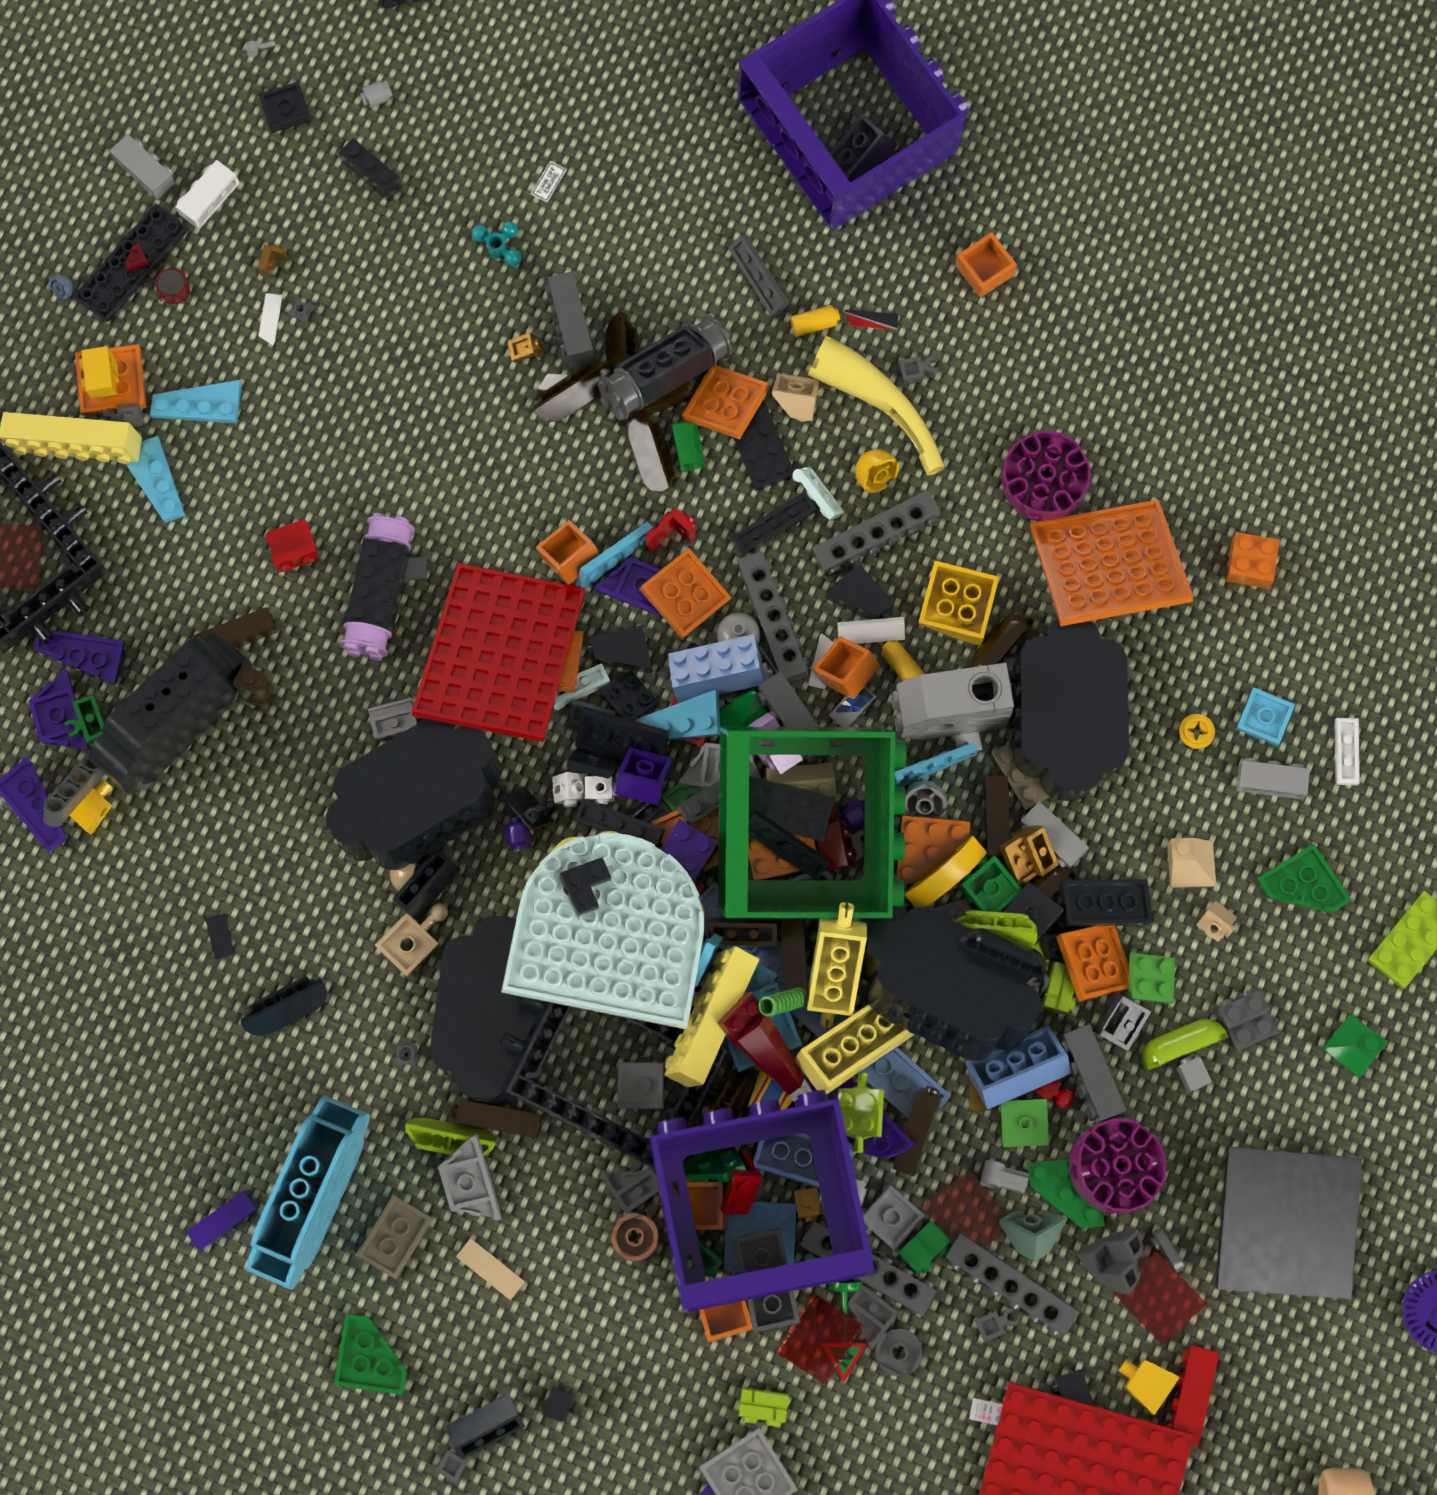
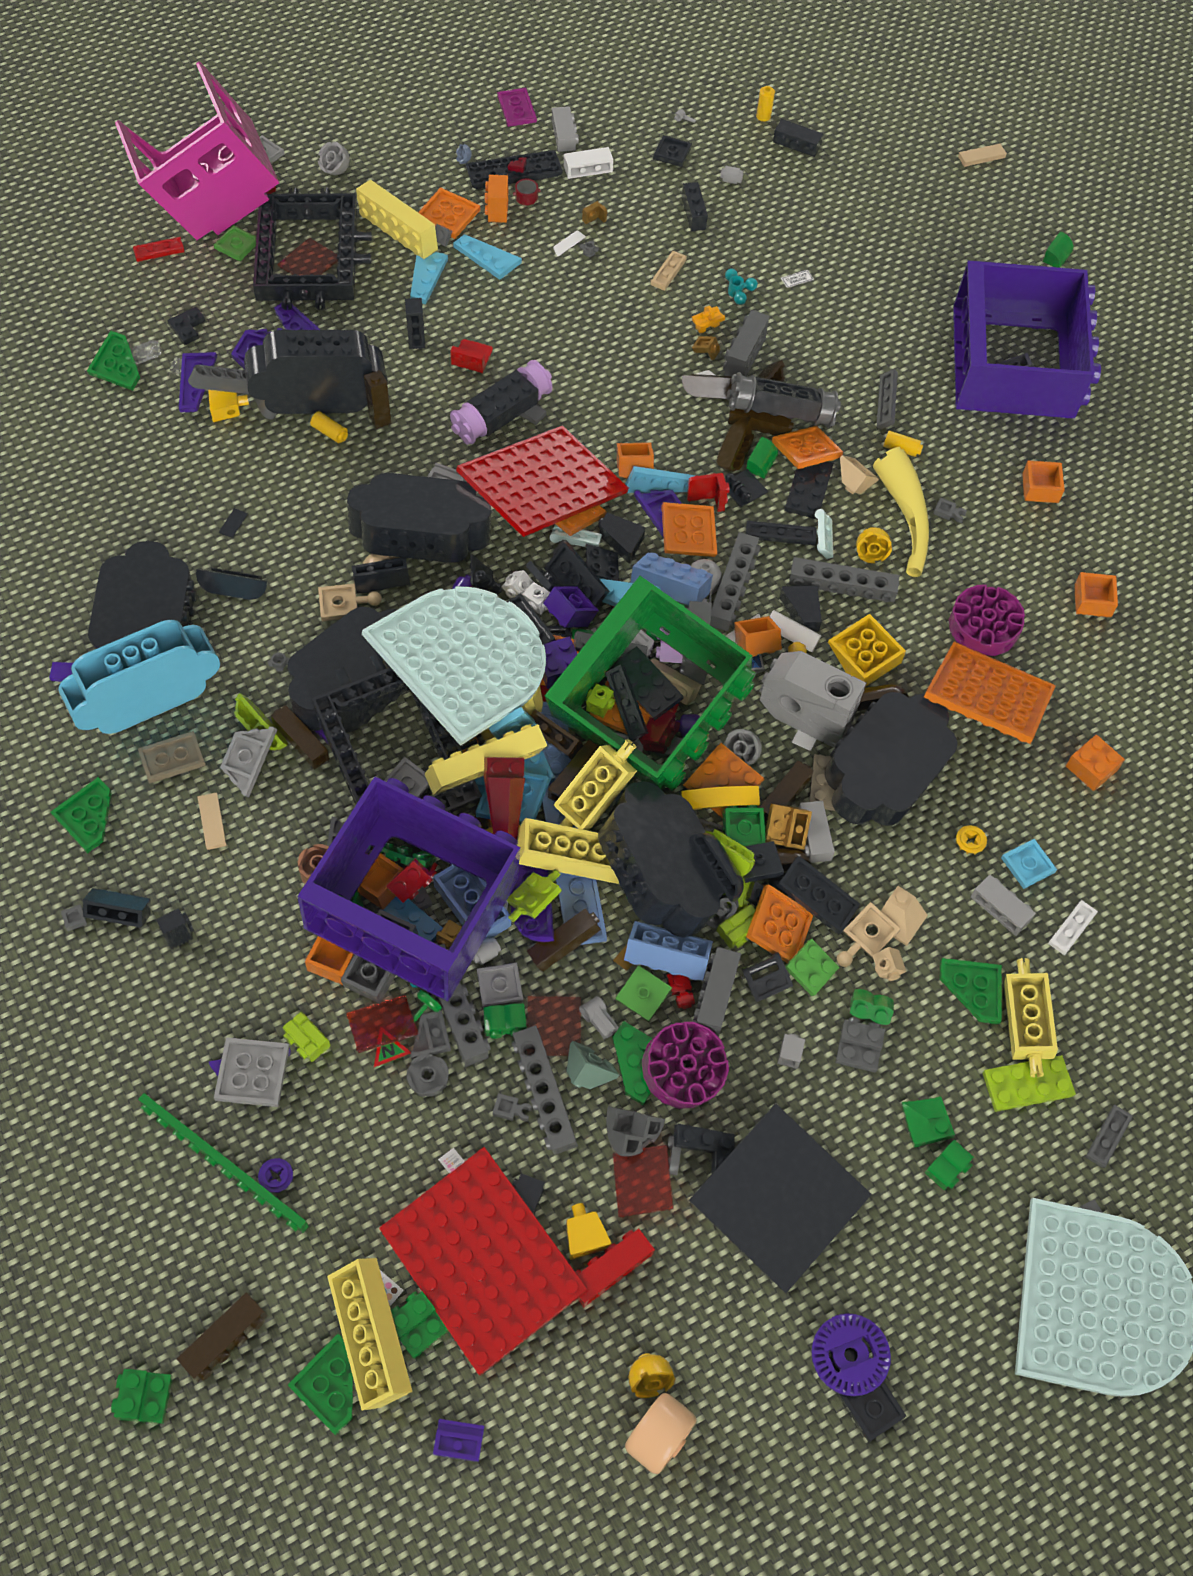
camera: 30 degrees right, 15 degrees down
yellow brick [79,346,120,399] -> none
dark brown brick [192,607,278,648] -> none
black plate [559,857,612,917] -> none
bright green piece [759,987,808,1017] -> none
sticker [845,310,898,330] -> none
medium azure wing [895,742,978,786] -> none
lime brick [1141,1019,1229,1072] -> none
none -> black brick [88,541,197,649]
none -> yellow brick [310,411,348,443]
none -> black brick [405,298,426,349]
none -> orange piece [485,175,508,223]
none -> magenta tile [497,88,537,127]
none -> lime brick [586,684,615,718]
none -> yellow cylinder [628,1353,676,1398]
none -> tan tile [651,251,687,291]
none -> black plate [674,1123,735,1174]
none -> light orange hips [692,306,726,333]
none -> black hinge [725,469,768,507]
none -> tan plate [837,902,900,967]
none -> green brick [850,989,894,1025]
none -> green brick [925,1140,974,1190]
none -> light yellow brick [1004,958,1058,1078]
none -> orange piece [1075,572,1118,617]

